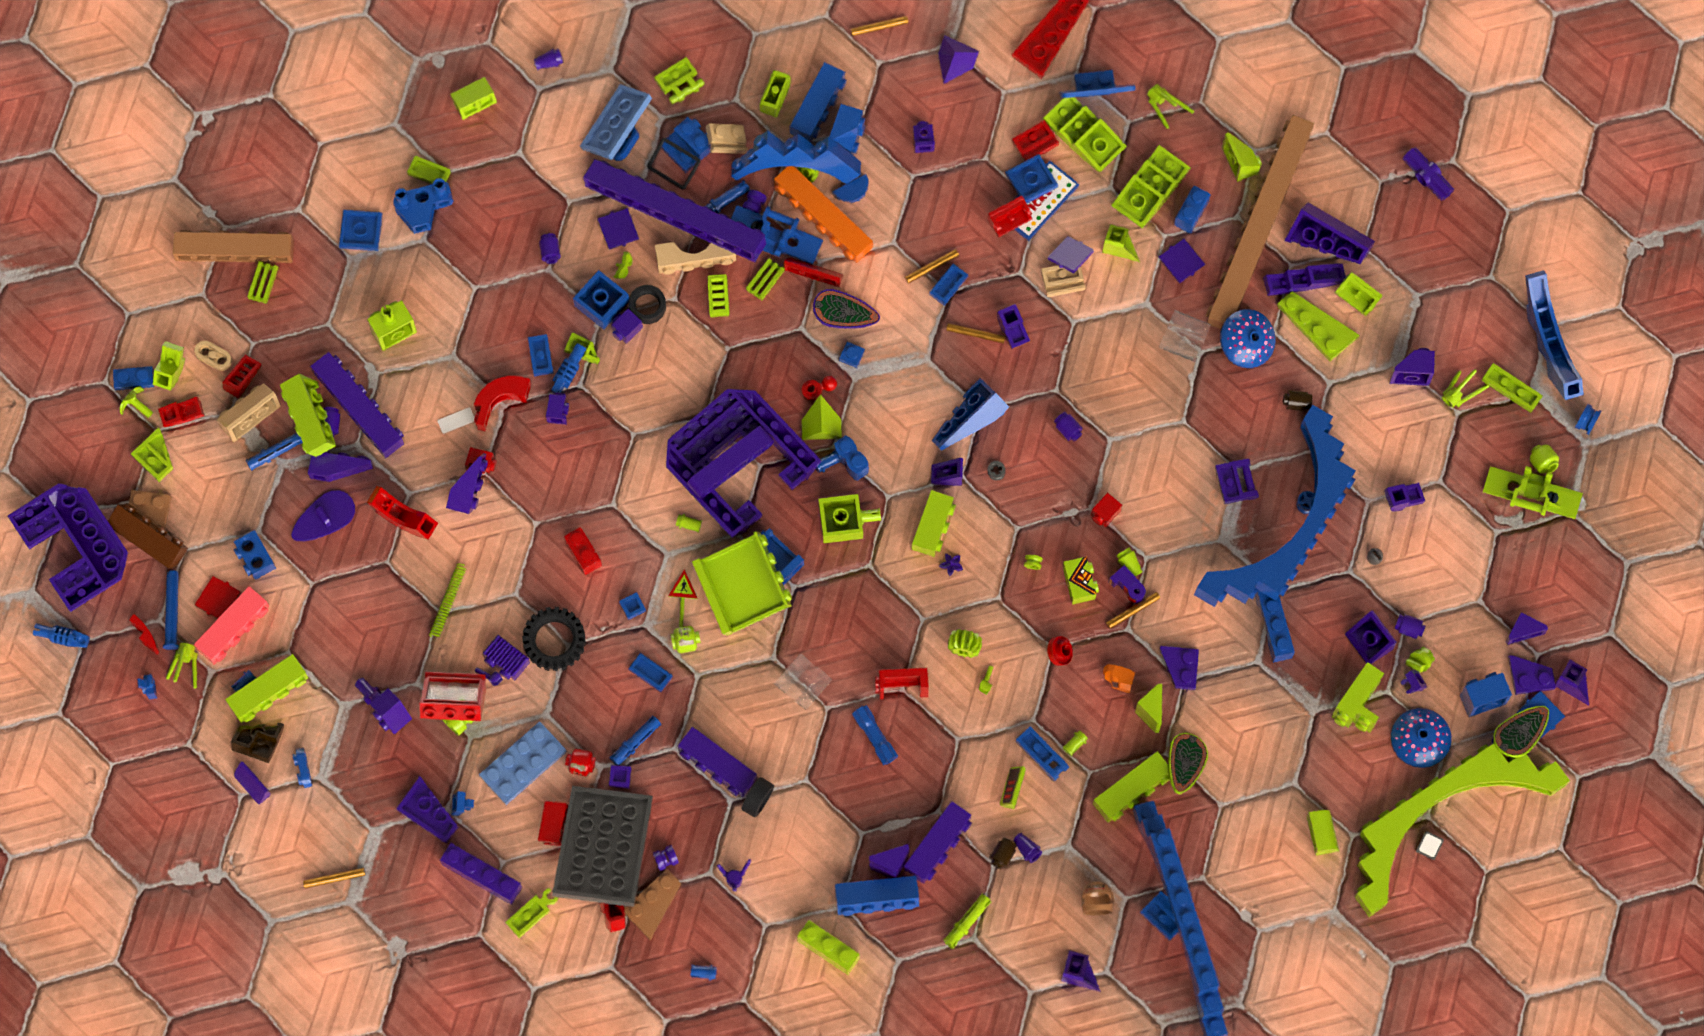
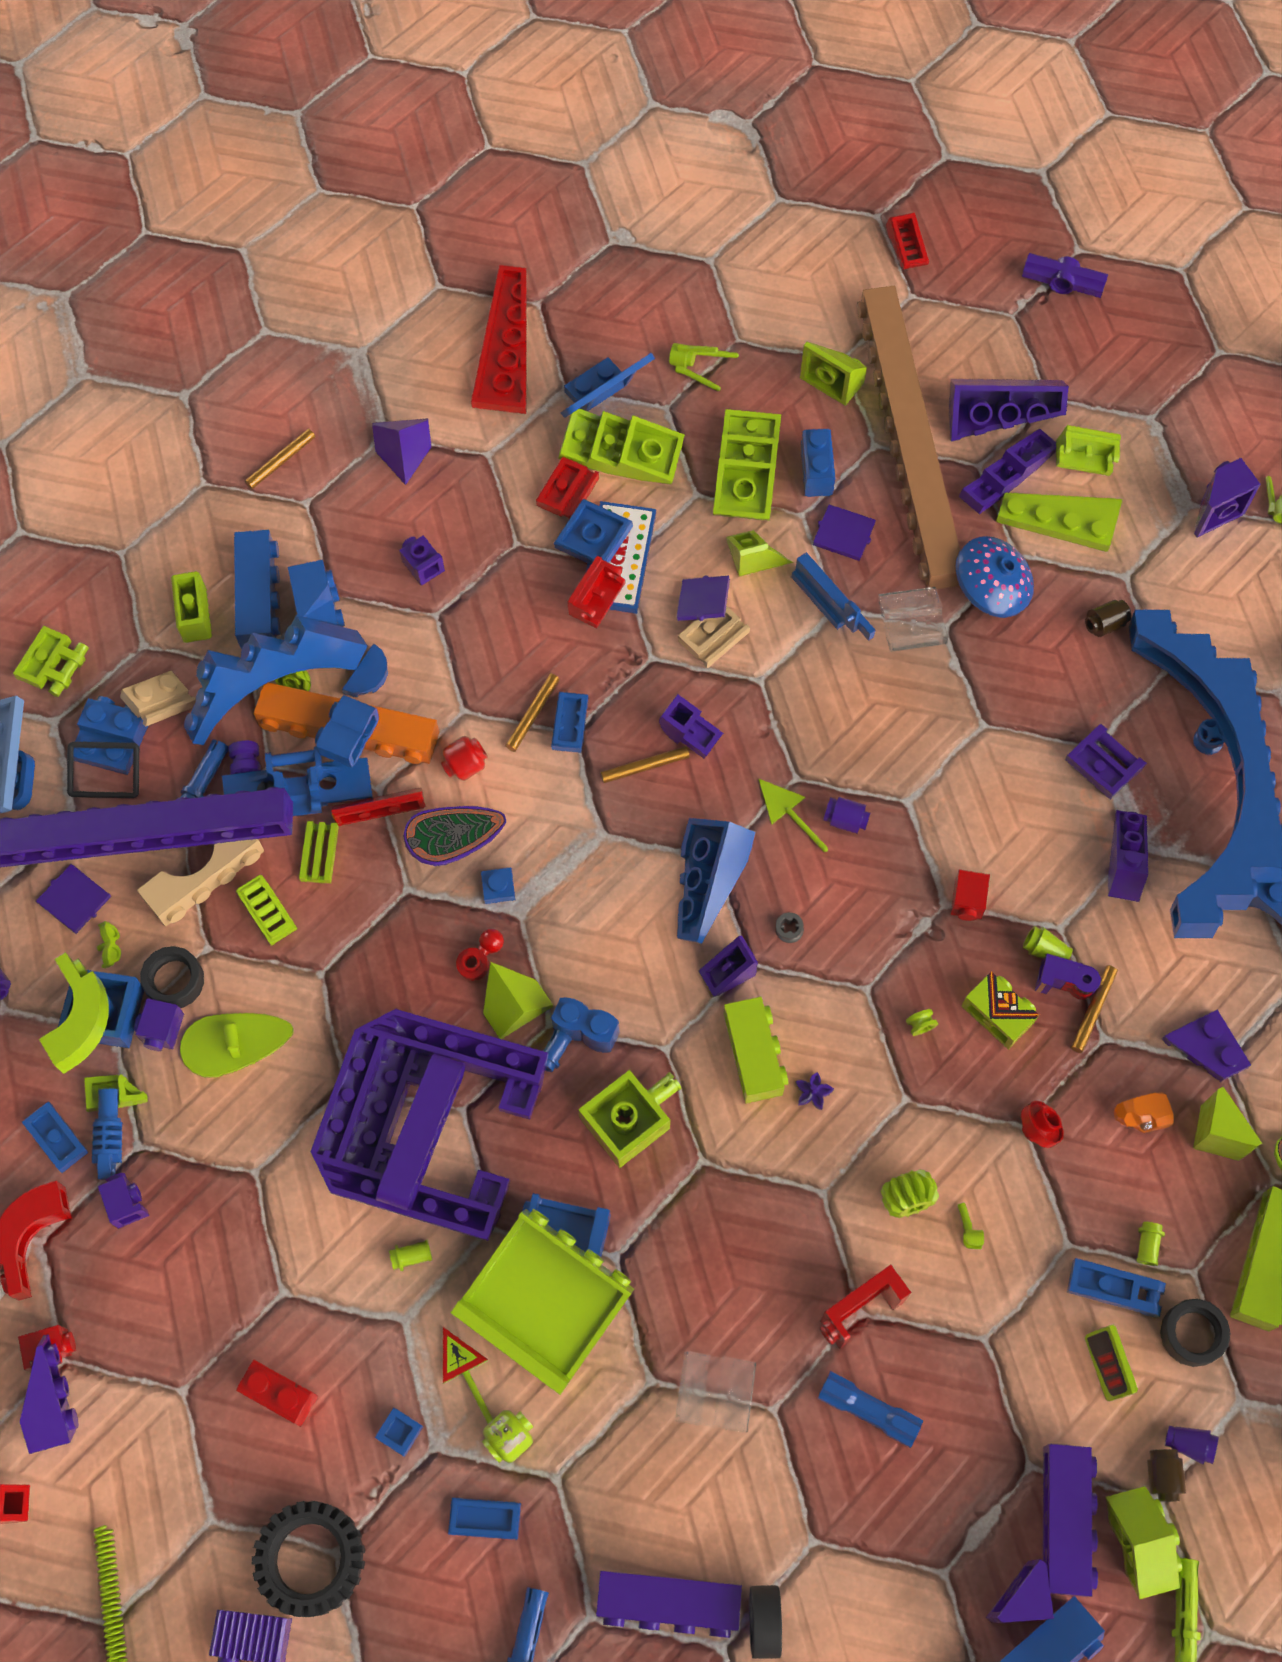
camera: 30 degrees left, 5 degrees down
none -> lime arch [39,952,109,1074]
none -> lime shield [180,1013,294,1078]
none -> blue brick [315,695,379,768]
none -> red head [441,736,488,781]
none -> lime piece [759,779,828,852]
none -> blue piece [791,552,876,641]
none -> red slope [886,212,929,270]
none -> lime brick [1106,1486,1182,1599]
none -> dark purple slope [1108,810,1148,902]
none -> black tyre [1160,1299,1231,1367]

